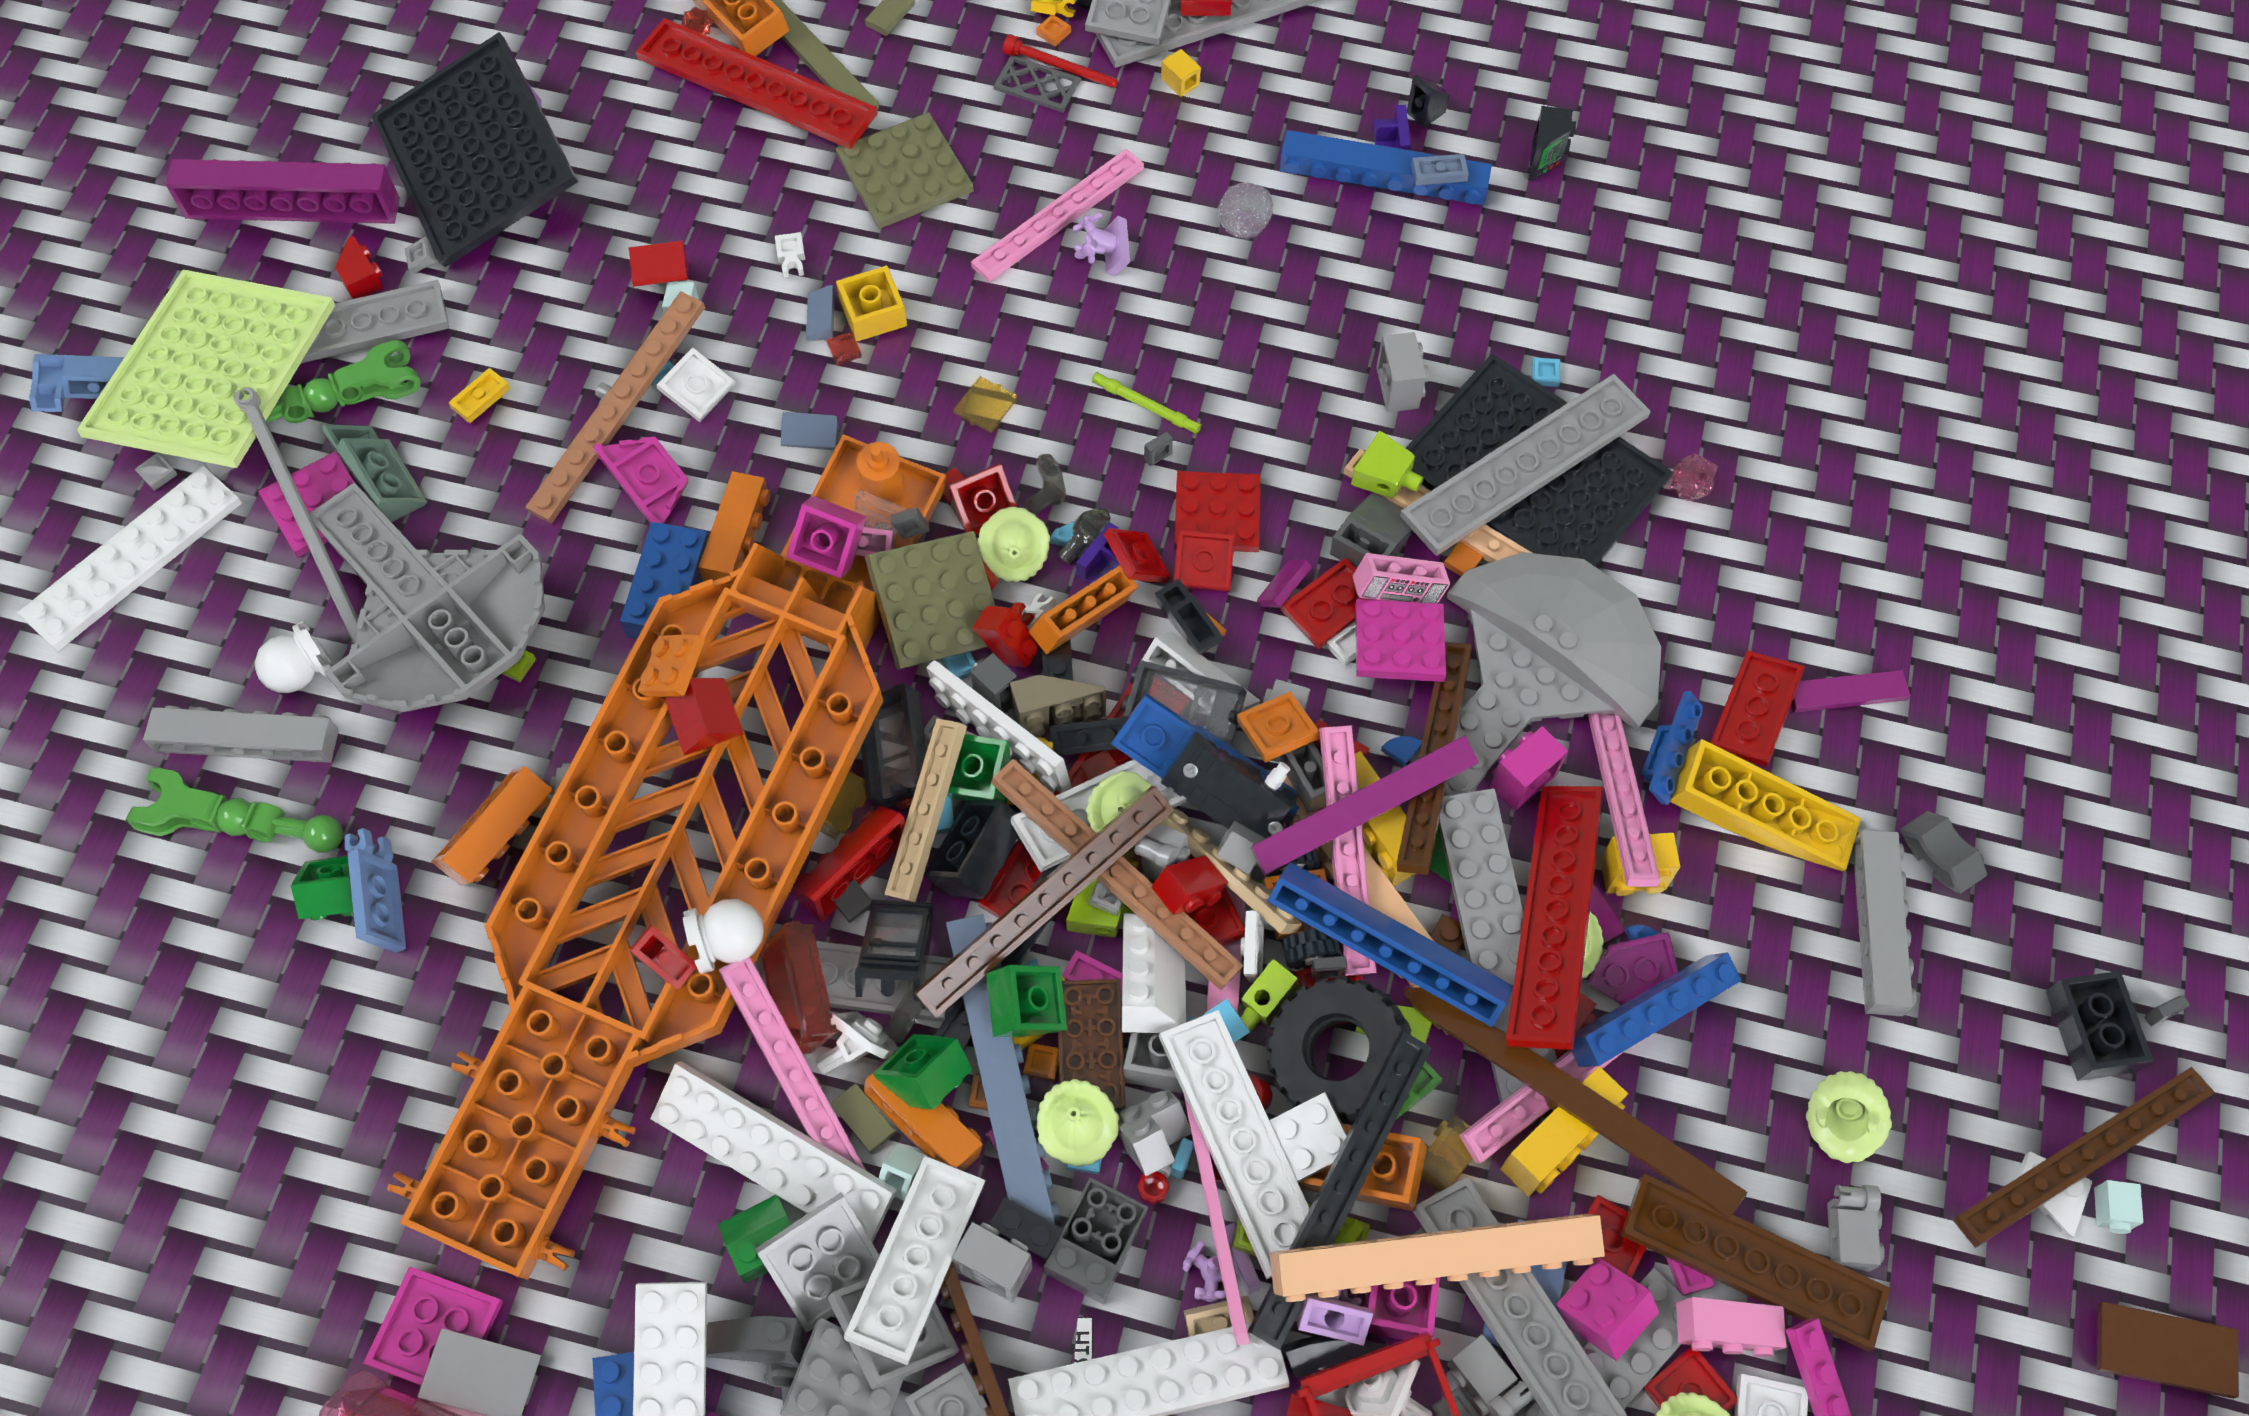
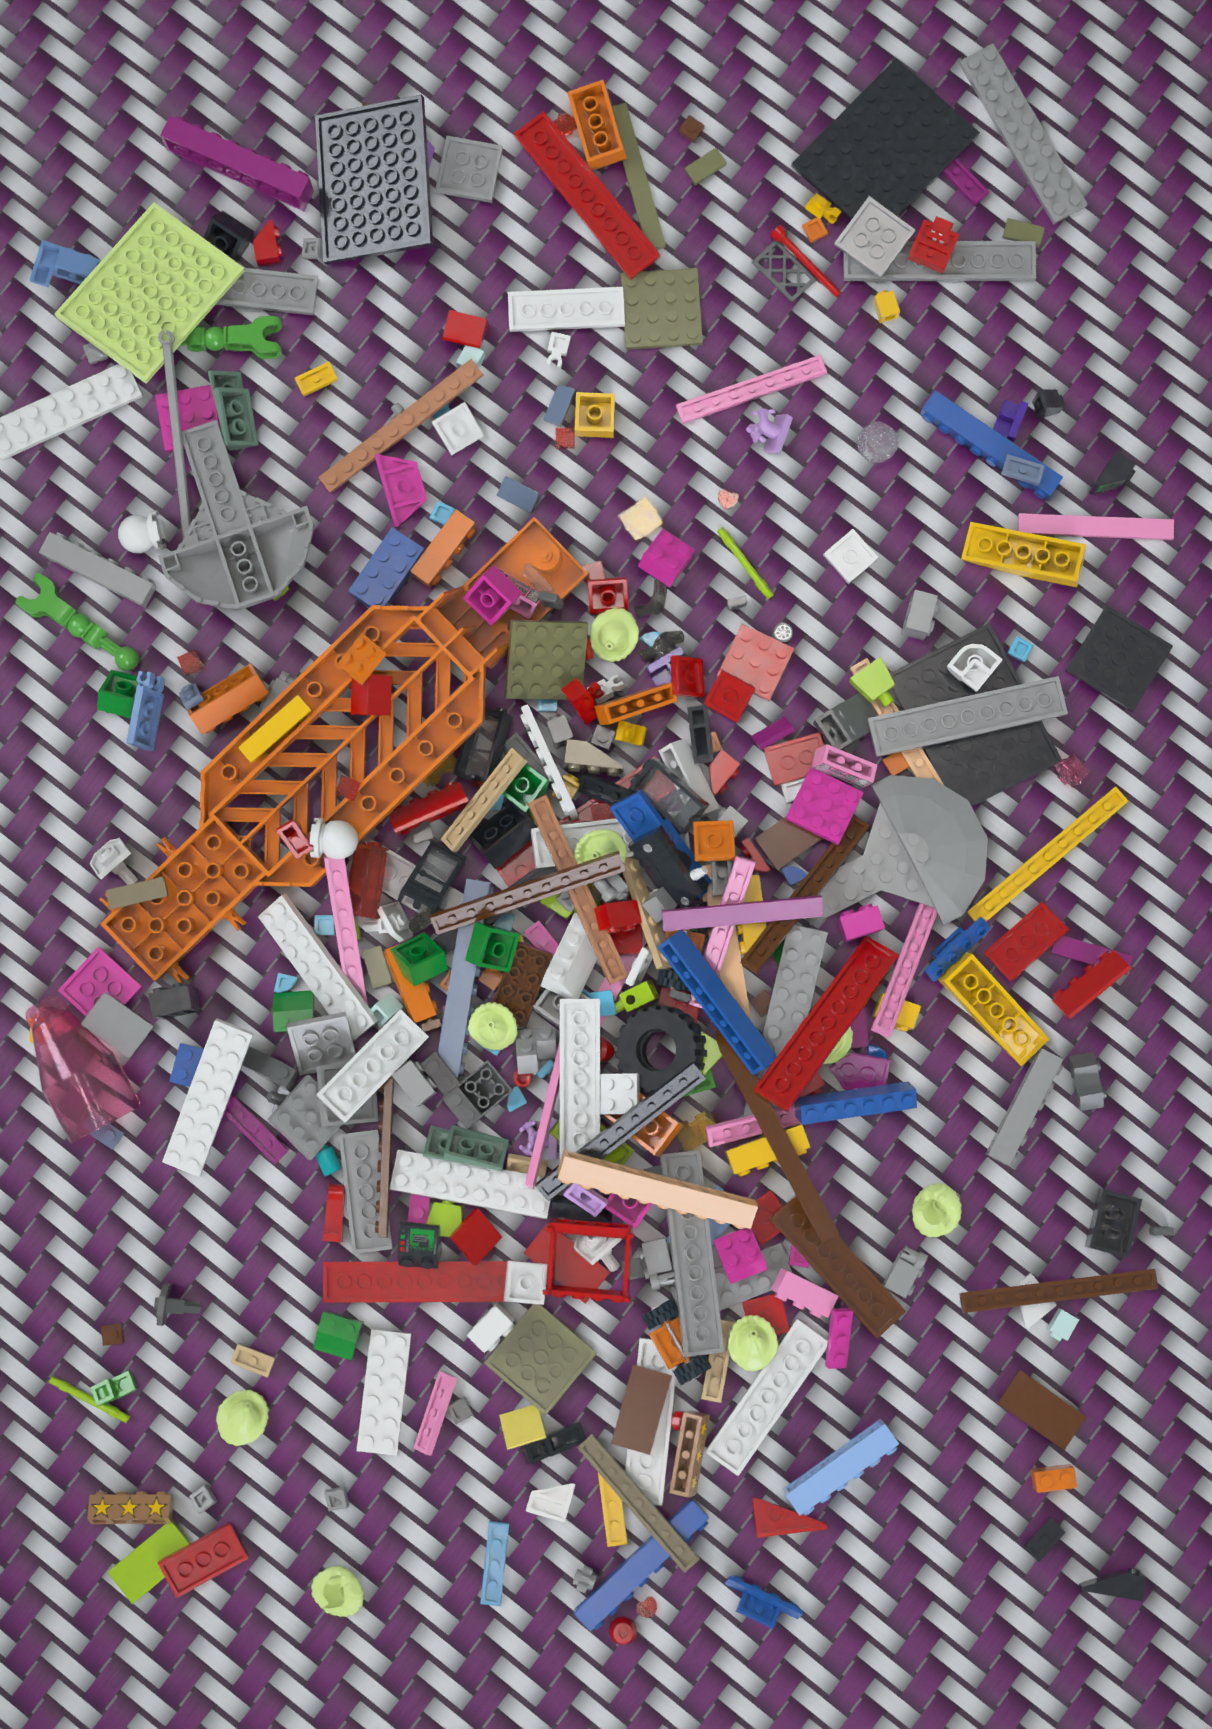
camera: 25 degrees right, 20 degrees up
none -> white piece [90,838,138,885]
none -> dark tan tile [105,876,169,910]
none -> black brick [148,982,202,1020]
none -> clear red tile [177,649,203,676]
none -> sand blue plate [179,683,204,711]
none -> black slope [204,211,254,262]
none -> yellow tile [238,695,312,763]
none -> medium azure tile [274,973,298,993]
none -> medium azure tile [314,915,335,935]
none -> clear red tile [335,775,361,801]
none -> plate [421,1017,442,1034]
none -> sand green slope [423,1125,509,1171]
none -> medium azure tile [429,501,455,526]
none -> light grey plate [435,136,503,203]
none -> medium azure tile [507,1085,527,1112]
none -> white plate [508,287,625,332]
none -> yellow bracket [615,721,647,746]
none -> dark pink brick [638,529,695,587]
none -> slope [709,750,740,797]
none -> clear red piece [718,490,738,509]
none -> reddish brown tile [754,817,823,871]
none -> tile [773,623,793,643]
none -> white plate [823,529,878,584]
none -> white brick [947,644,1003,692]
none -> yellow slope [961,522,1086,587]
none -> yellow plate [966,787,1128,922]
none -> bright pink tile [1018,513,1174,540]
none -> red slope [1051,950,1132,1019]
none -> black plate [1065,605,1173,712]

